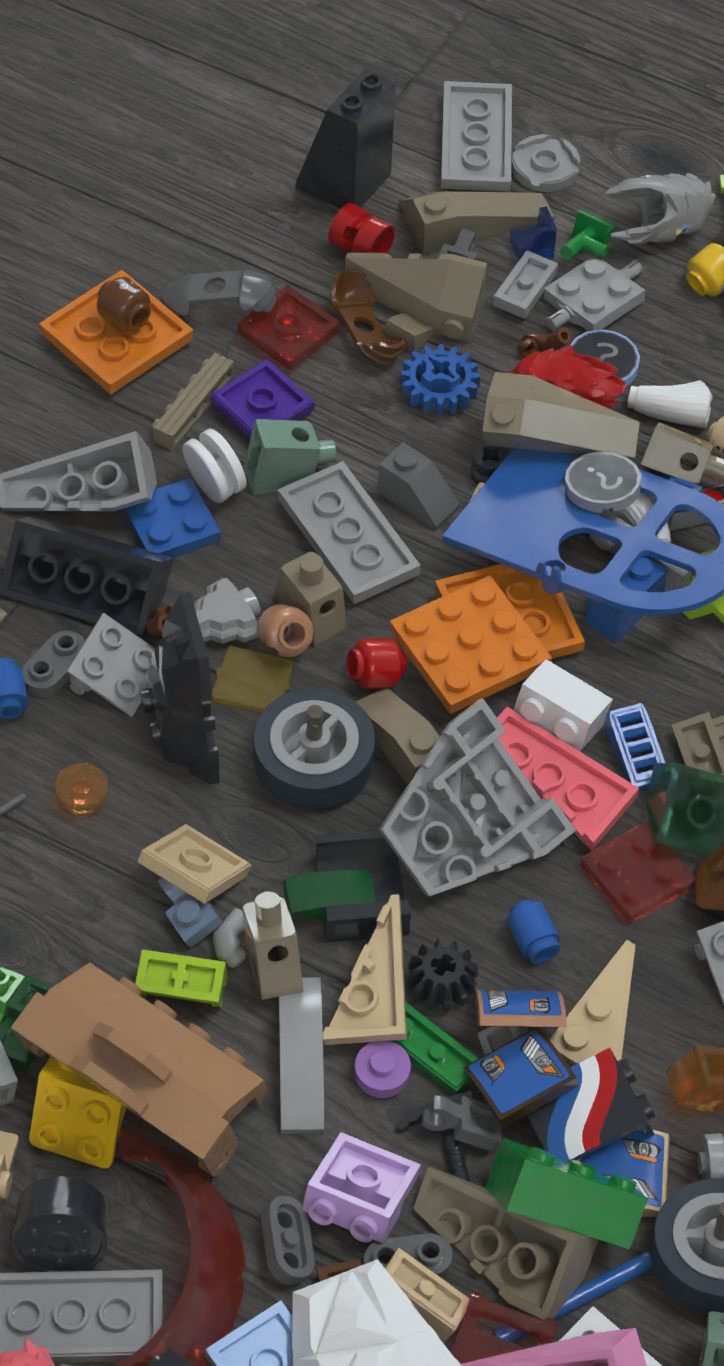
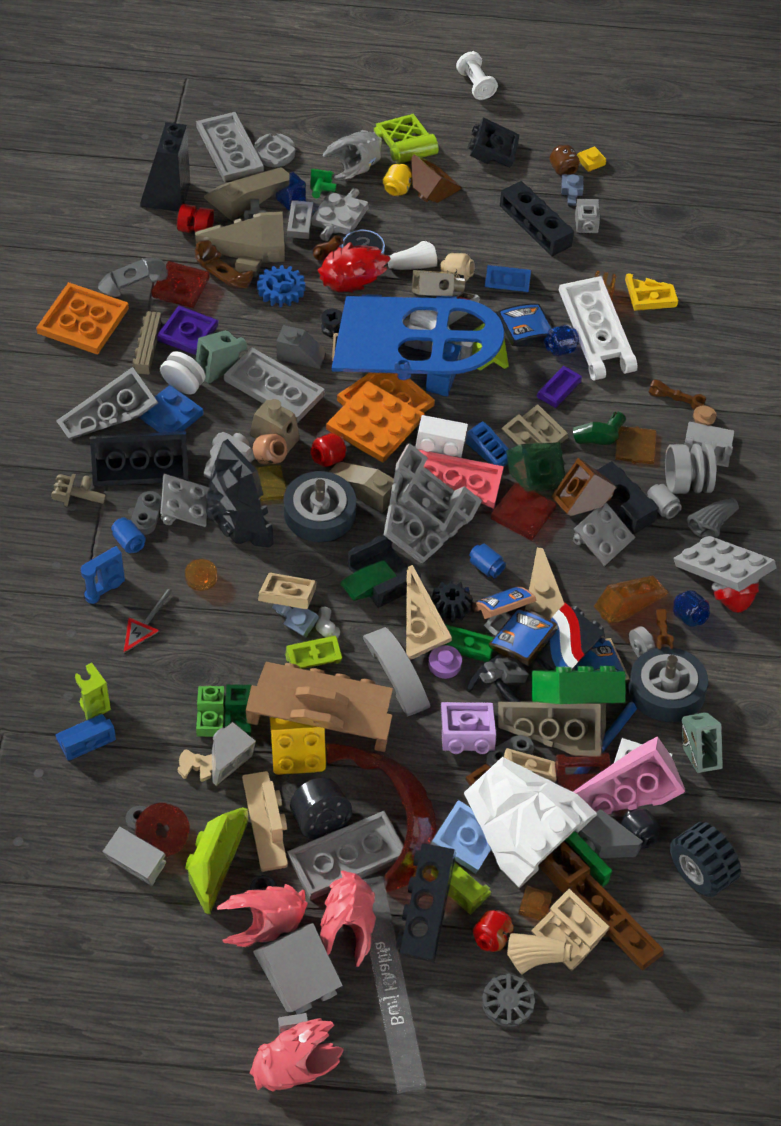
camera: 25 degrees left, 0 degrees up
reddish brown head [96,277,151,332] -> none
reddish brown arm [146,605,173,637] -> none
dark tan torso [242,891,303,1000] -> none
dark grey plate [261,1195,315,1285] -> none
dark tan wedge [482,372,640,460] -> none
tile [565,452,641,513] -> none

